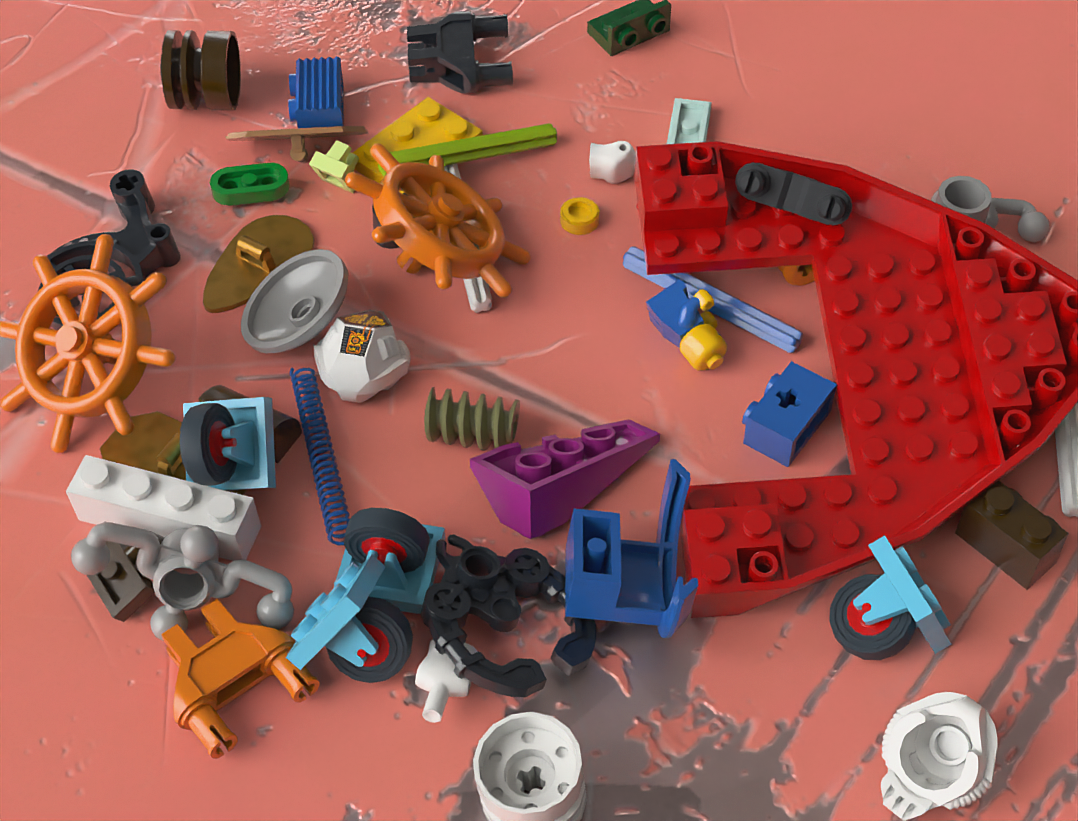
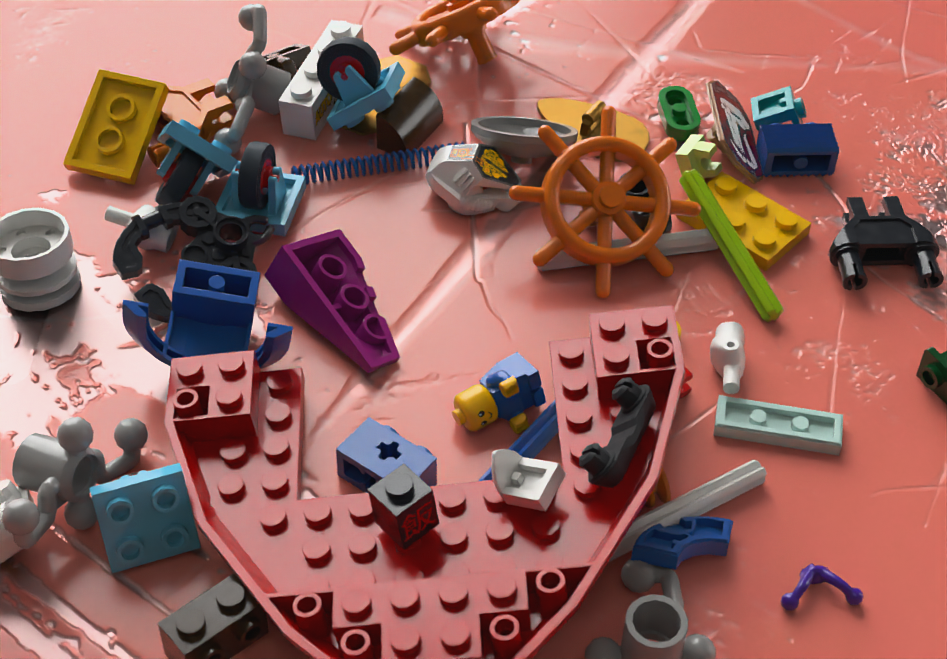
camera: 90 degrees right, 5 degrees down
black piece [38,169,181,330] -> none
dark brown wheel [160,30,241,110] -> none
olive piece [424,387,520,451] -> none
none -> light grey wheel [1,417,148,549]
none -> yellow plate [63,69,169,185]
none -> brick [367,464,440,550]
none -> white plate [491,449,566,511]
none -> teal bracket [750,86,807,131]
none -> dark purple piece [781,564,864,611]

